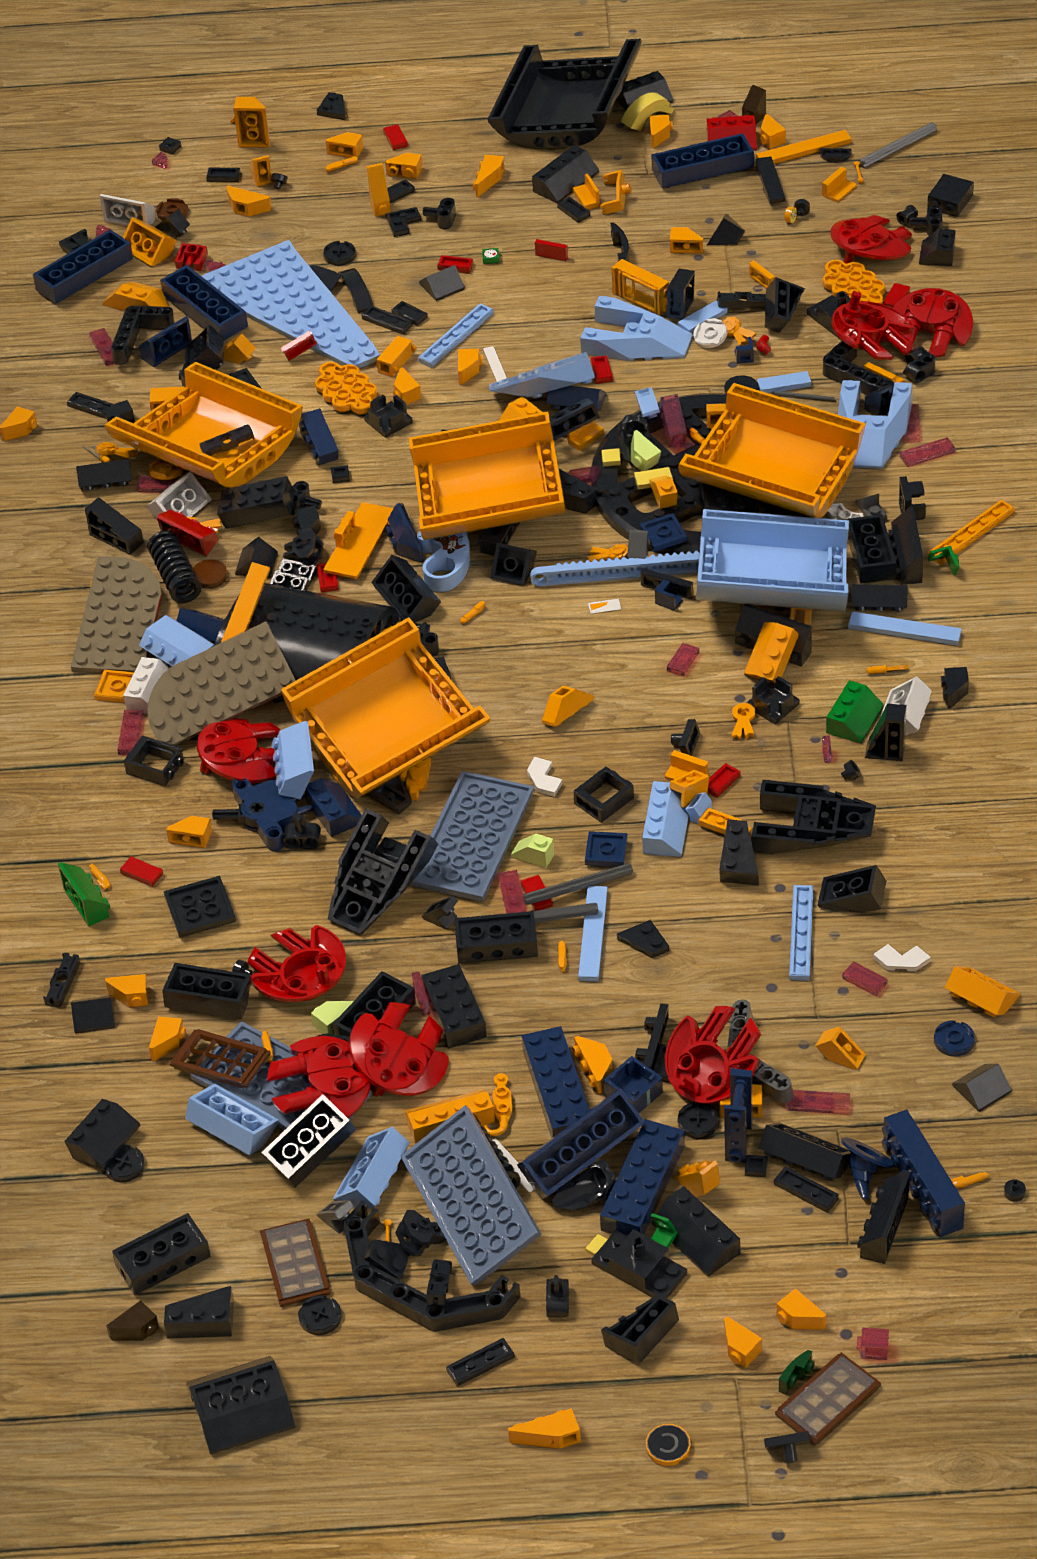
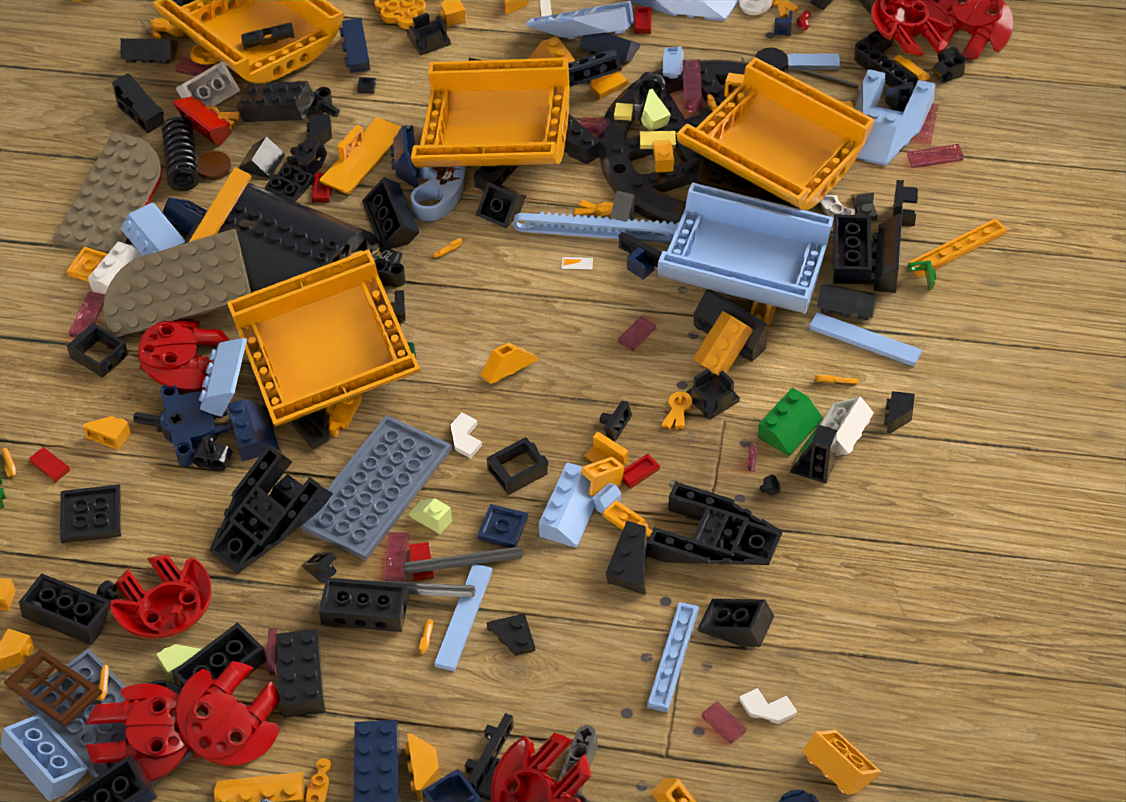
camera: 10 degrees right, 5 degrees up
dark blue plate [640,513,687,552] -> none

